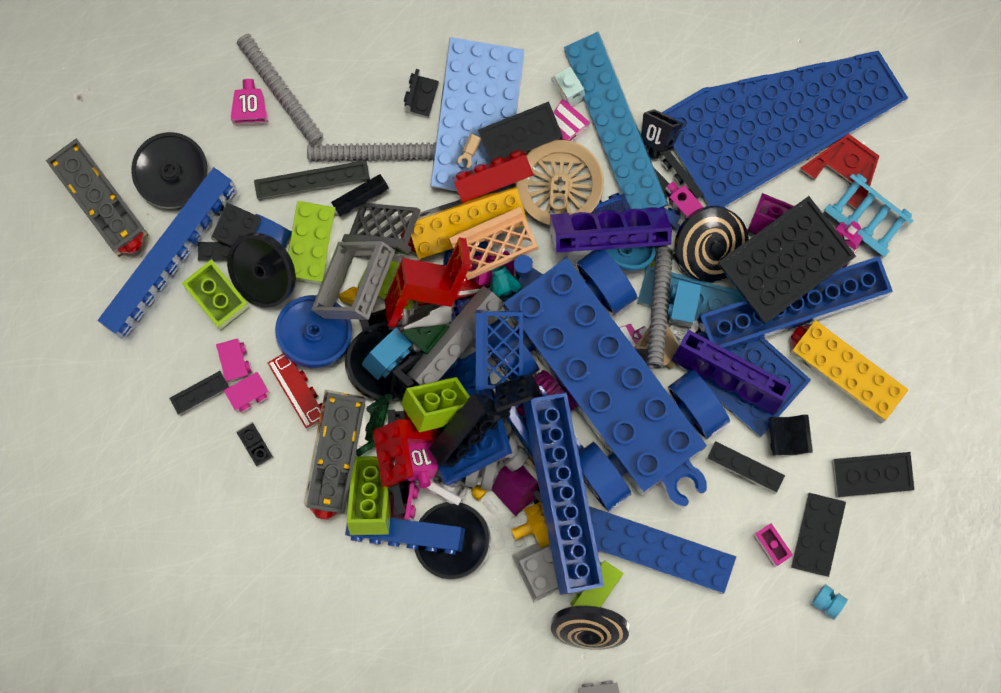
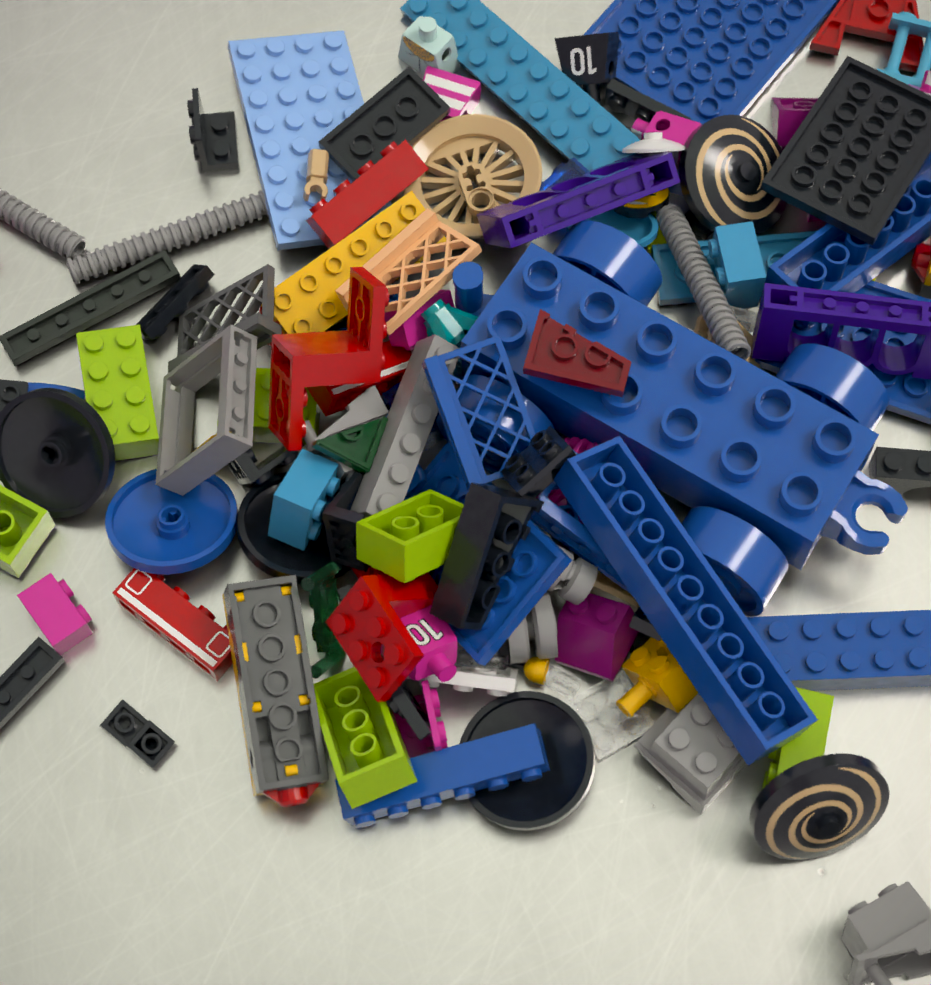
camera: 20 degrees left, 15 degrees down
dark pink brick [224,372,270,413] -> none
none -> dark red wing [523,309,631,397]
none -> white dish [622,132,685,153]

